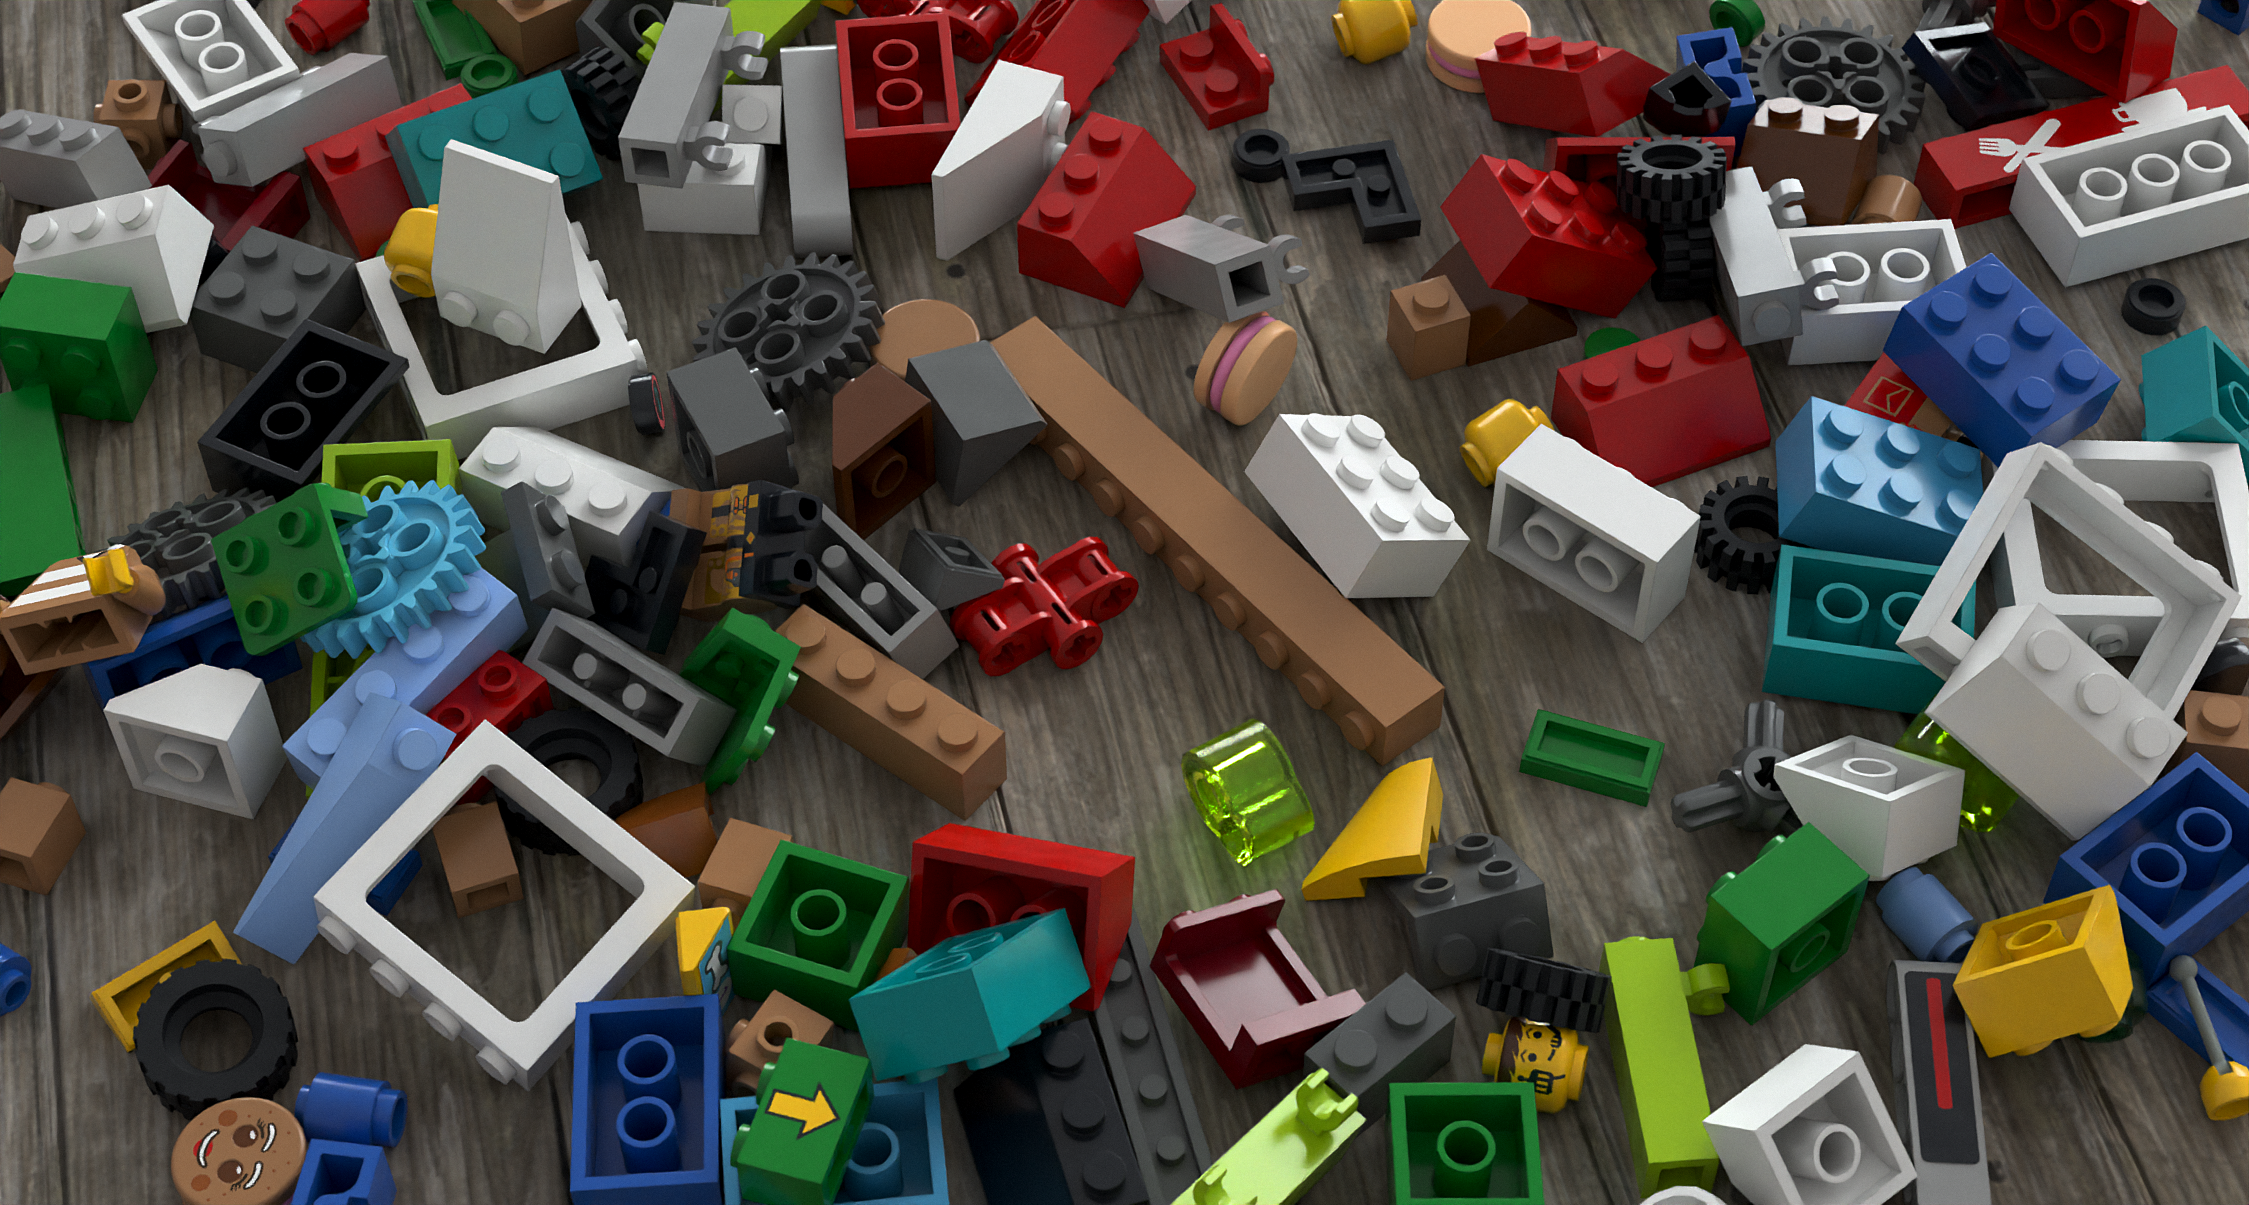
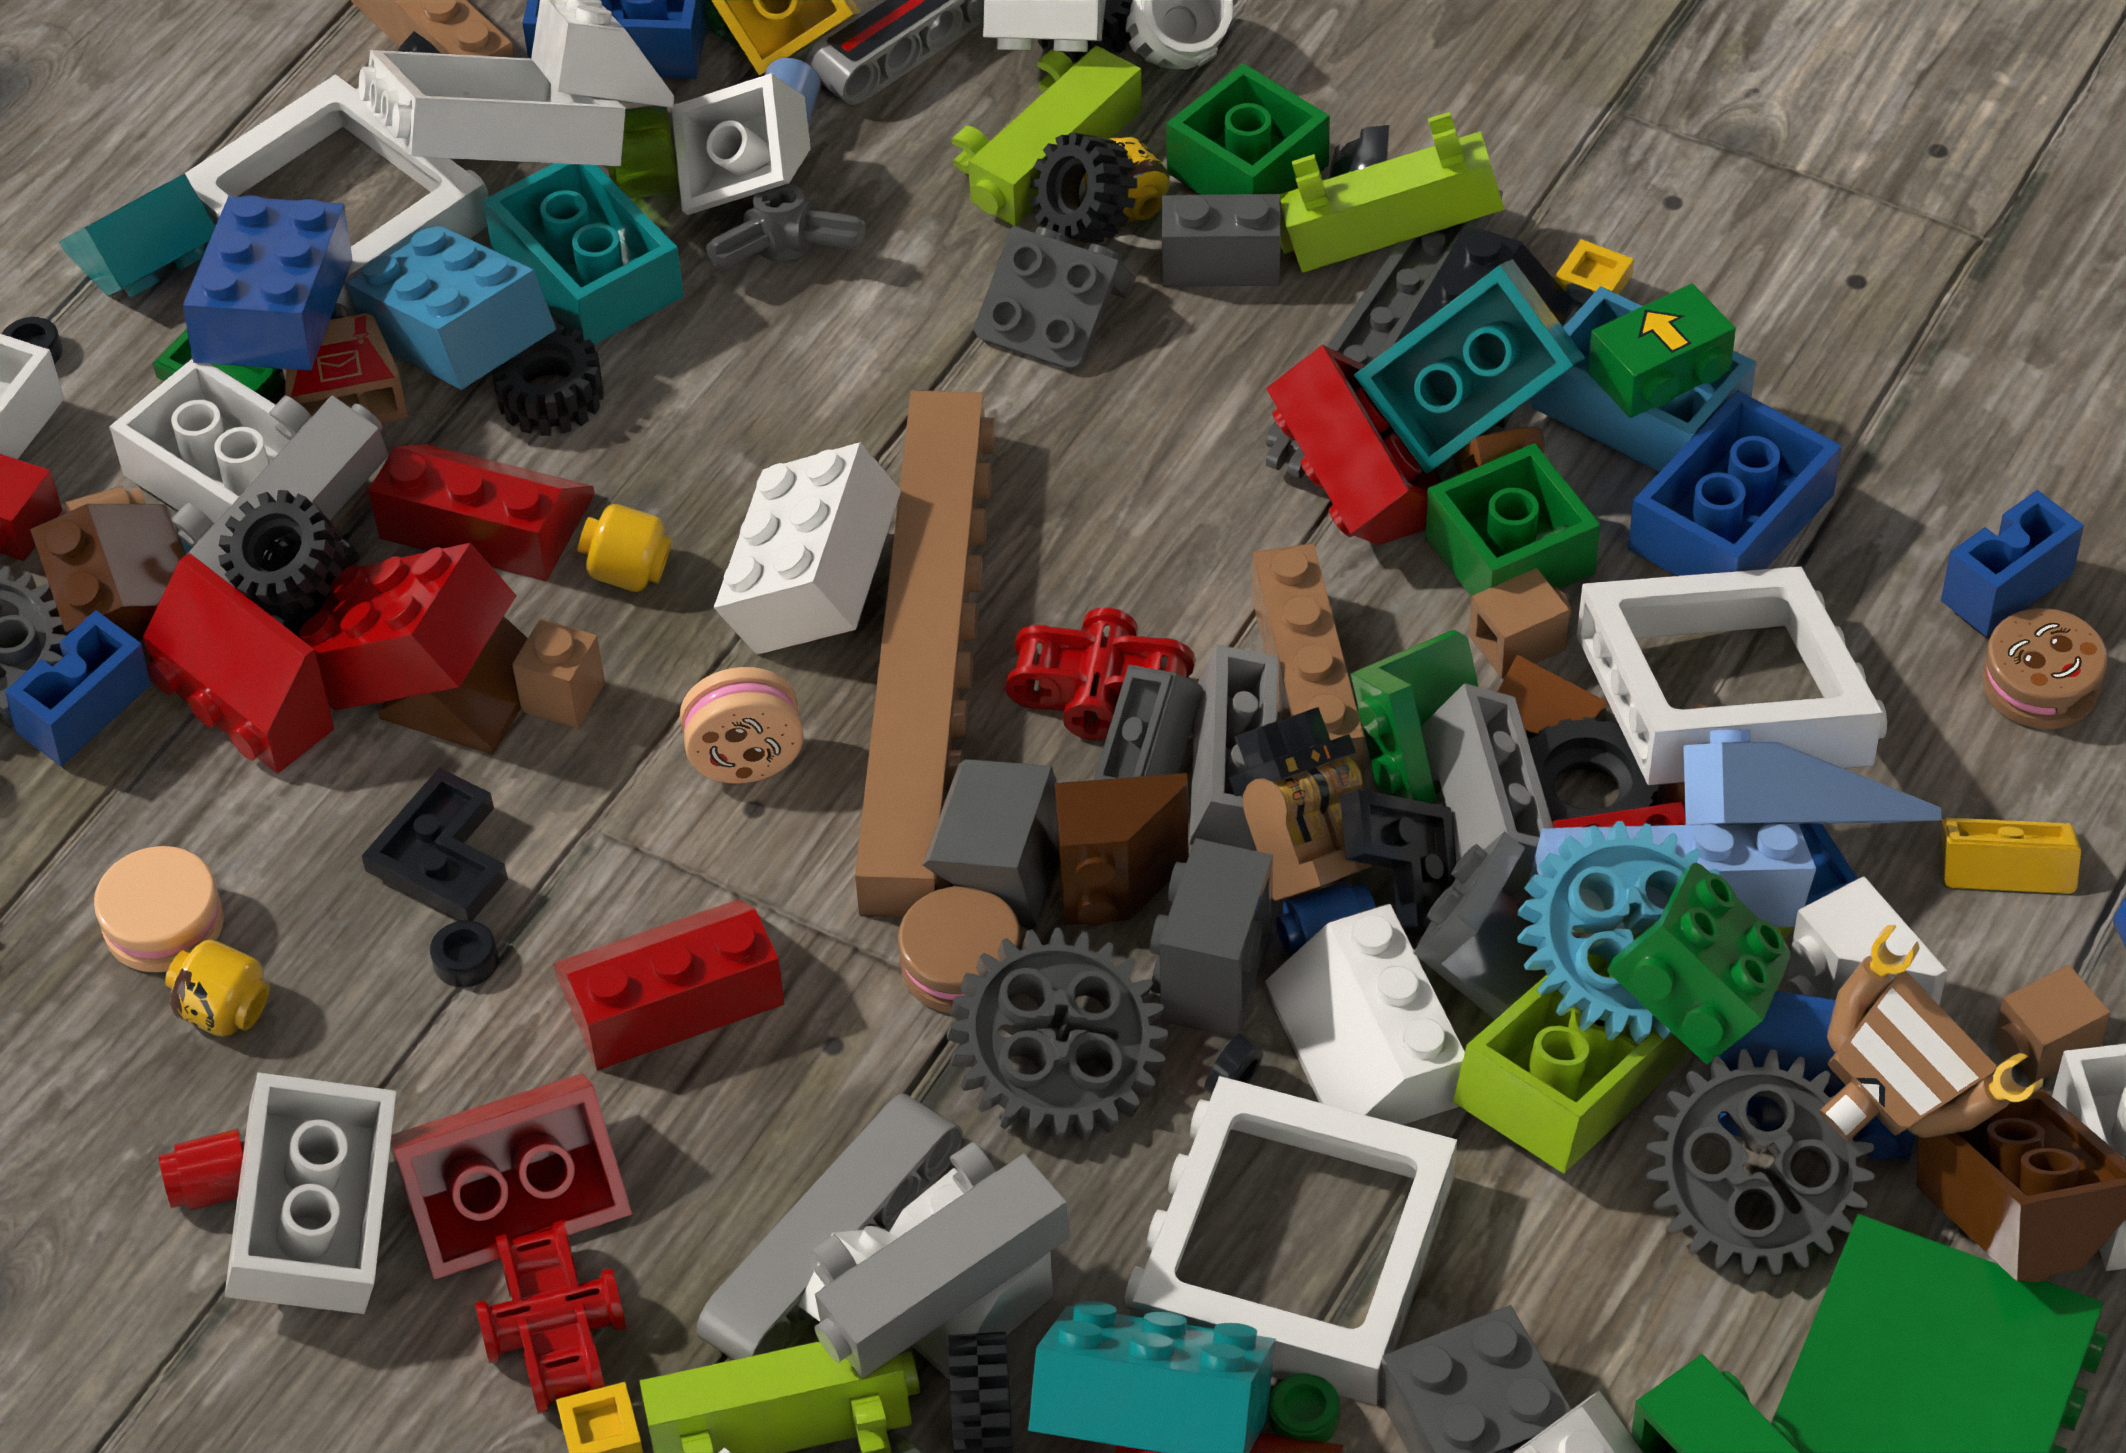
camera: 135 degrees left, 0 degrees up
black tyre [133,958,298,1121] -> none
black slope [197,319,410,503] -> none
blue brick [294,1072,408,1147] -> none
yellow head [384,204,438,298] -> none
white slope [431,139,582,354] -> none
yellow slope [675,907,736,1018] -> none
medium nougat brick [723,990,834,1098] -> none
red brick [835,12,961,189] -> none
white slope [931,60,1071,261] -> none
light grey brick [1133,215,1310,323] -> none
dark red panel [1149,889,1366,1090] -> none
red bracket [1159,2,1274,131] -> none
clear neon green piece [1181,718,1315,866] -> none
yellow slope [1301,757,1444,901] -> none
red slope [1475,32,1671,137] -> none
white brick [1487,424,1701,643] -> none
green tile [1519,709,1665,807] -> none
black brick [1643,61,1732,137] -> none
green brick [1693,822,1870,1026] -> none

